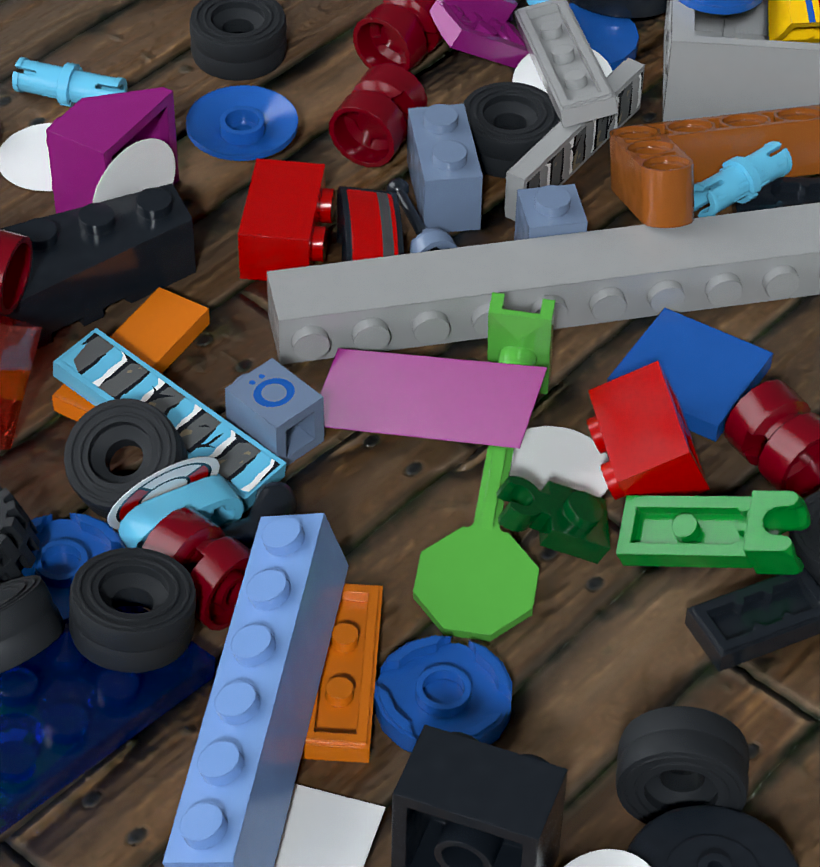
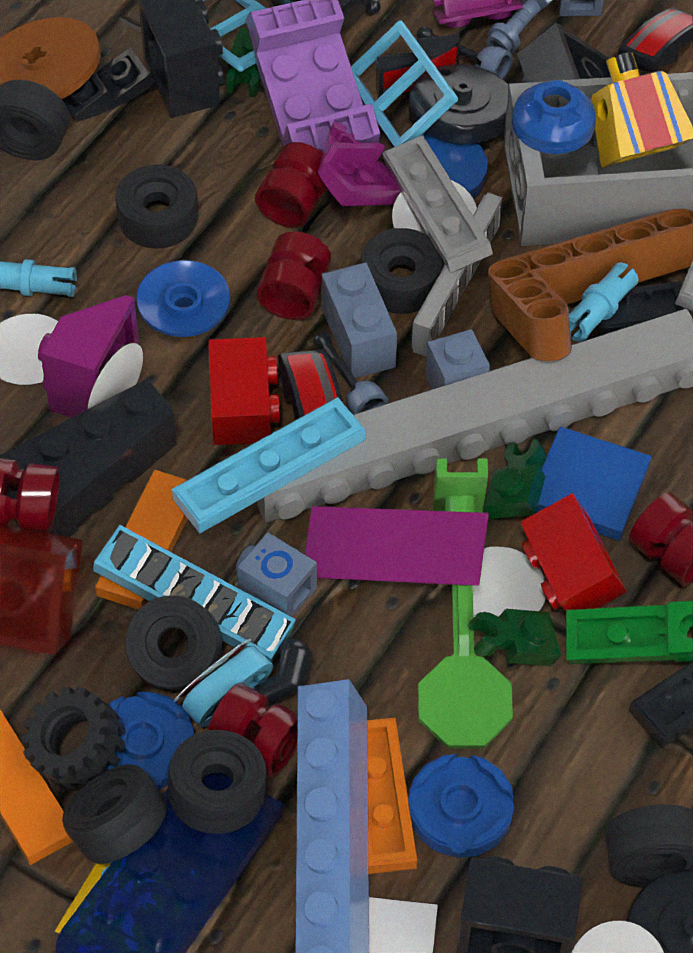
camera: 10 degrees left, 10 degrees up
none -> medium azure tile [172,397,366,534]
none -> dark green plate [483,439,546,519]

